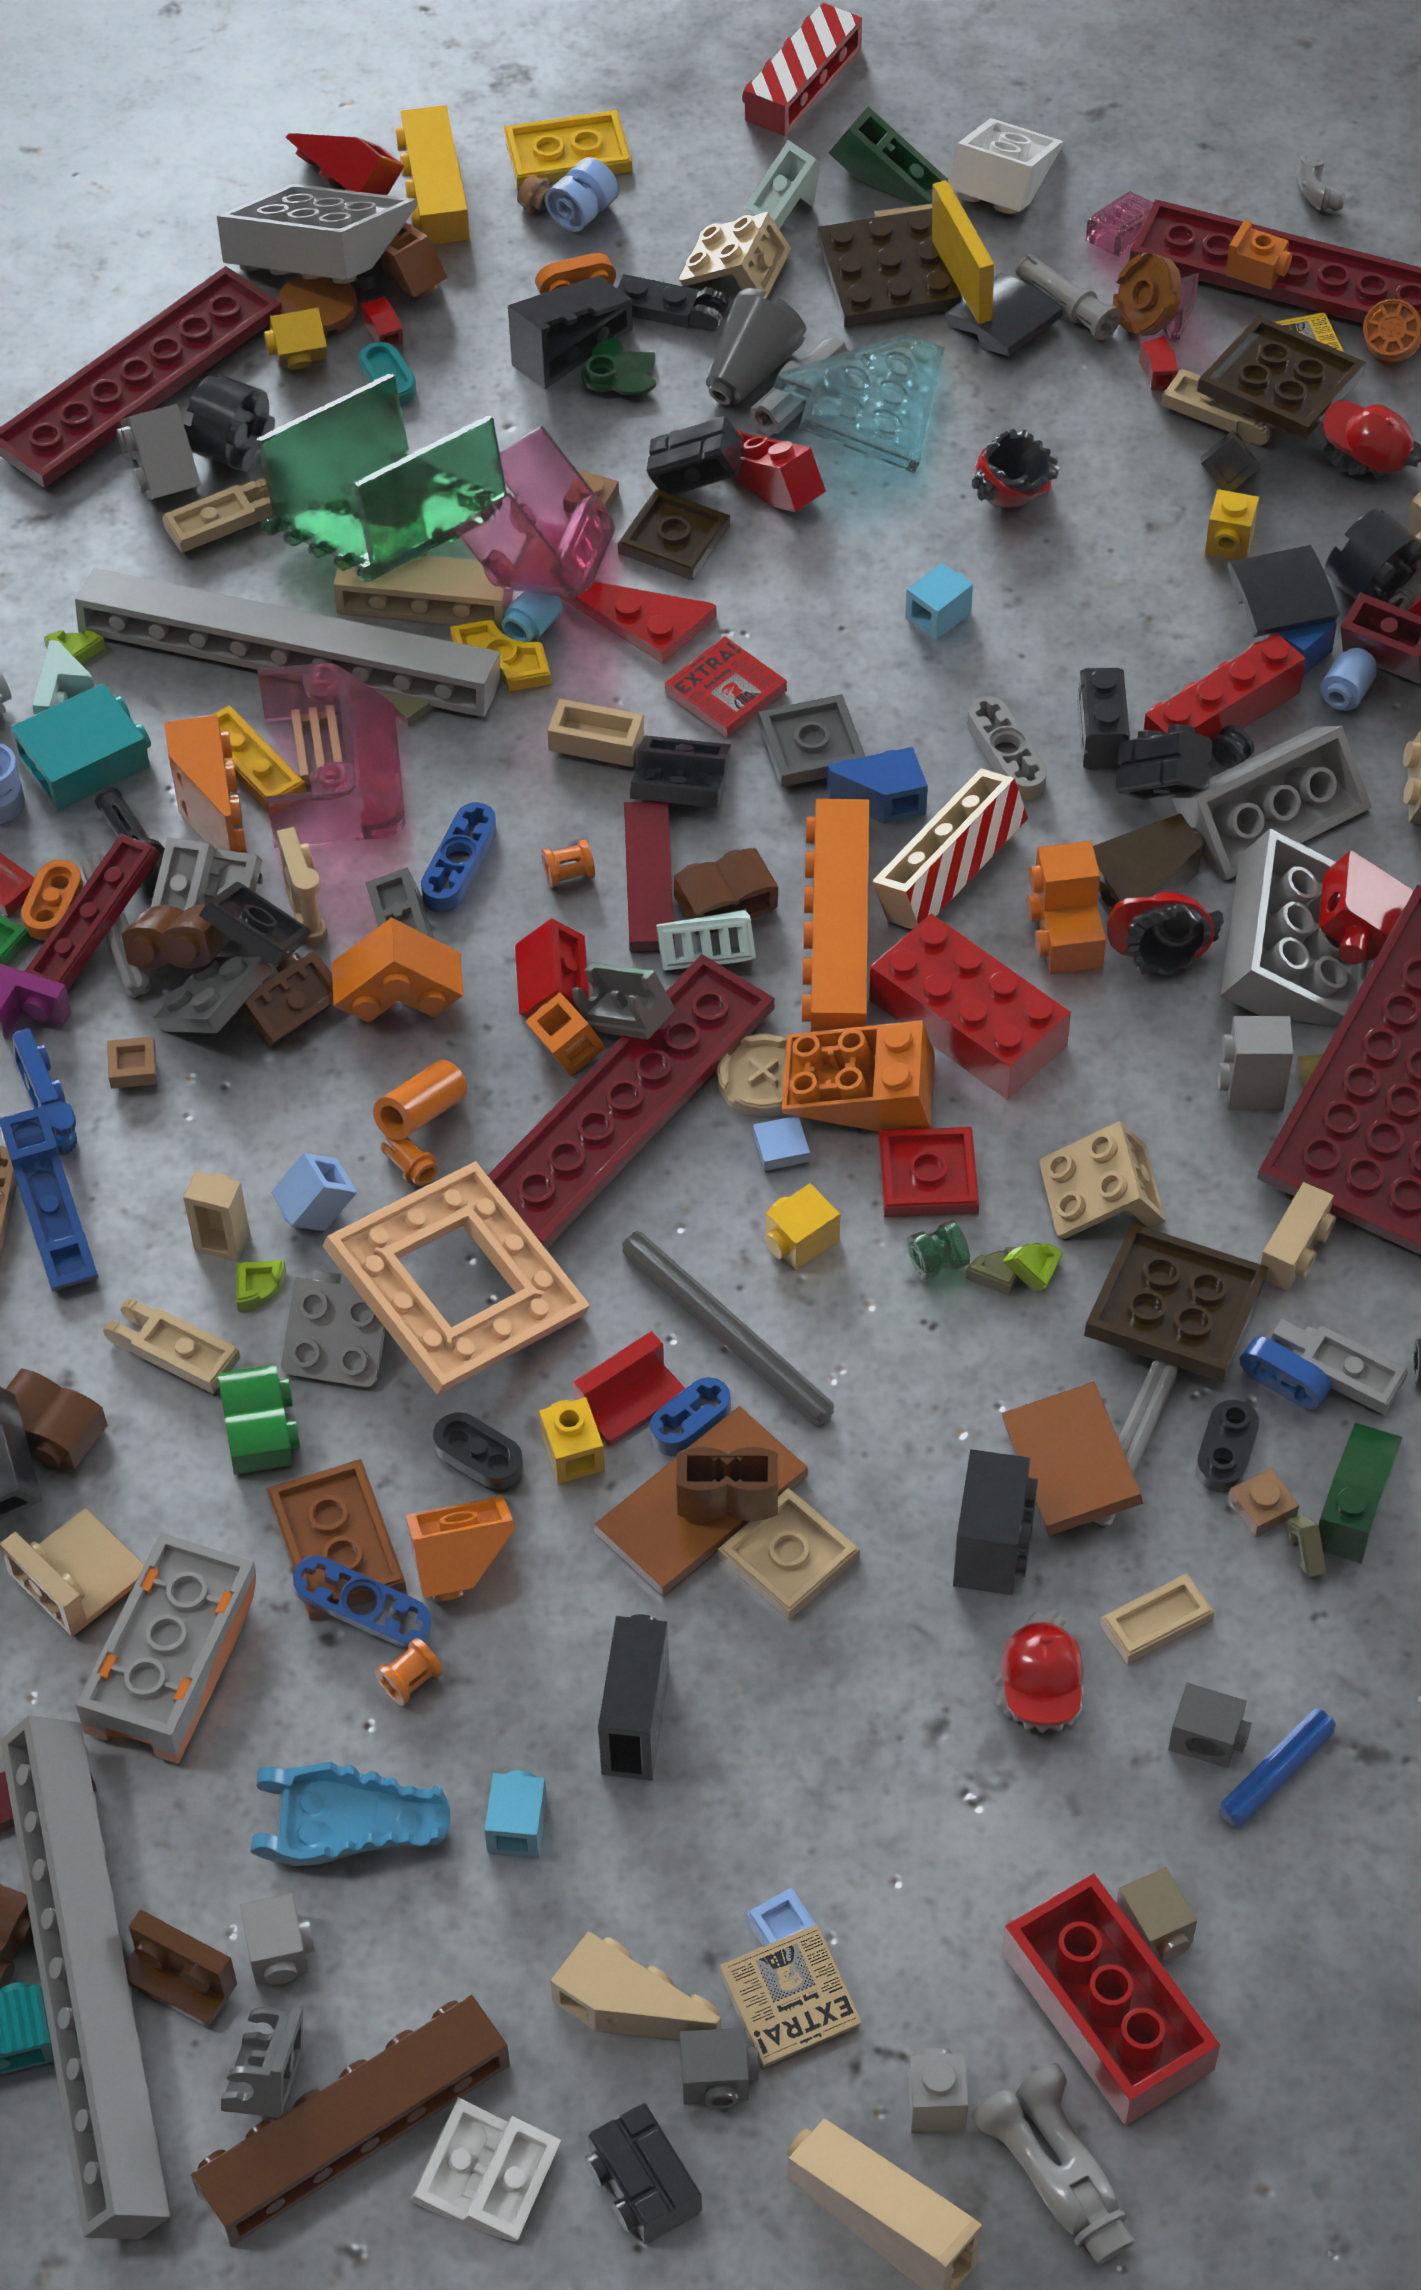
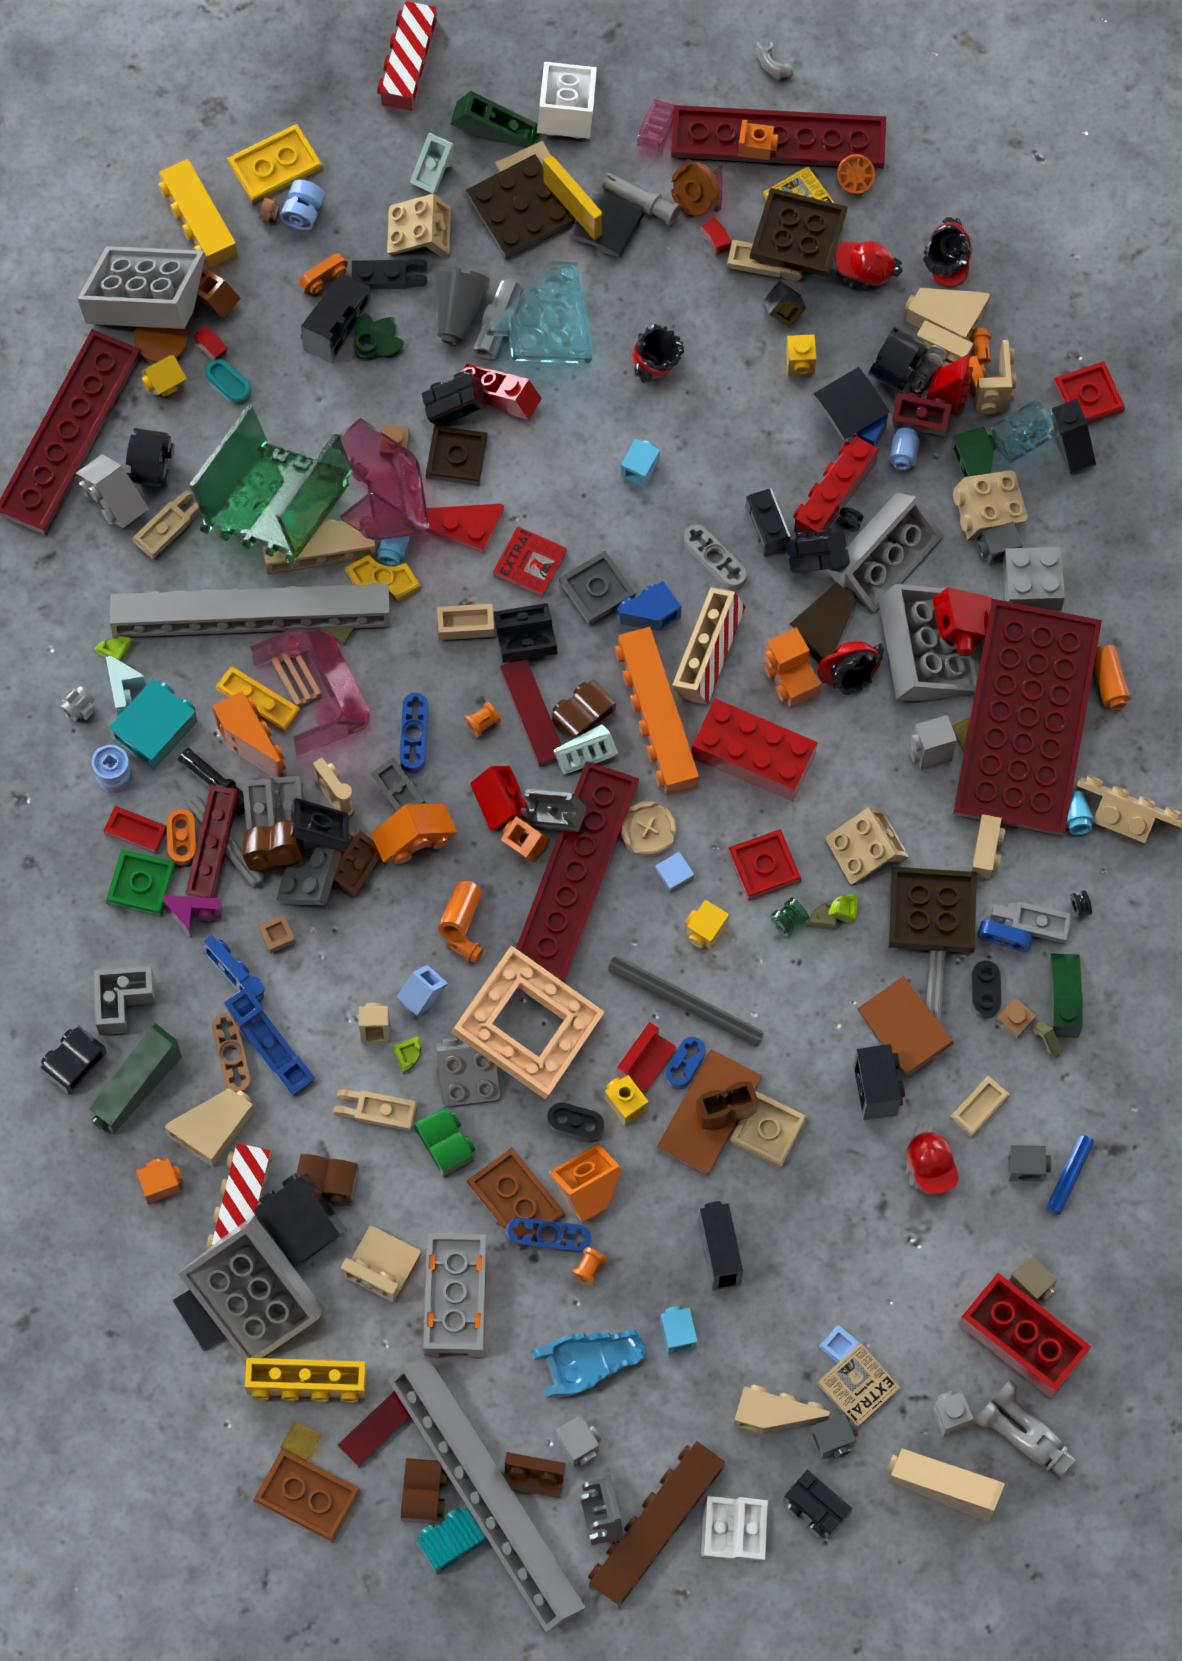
camera: 20 degrees left, 15 degrees up
red slope [285,133,404,195] -> none
orange slope [781,1020,935,1132] -> none

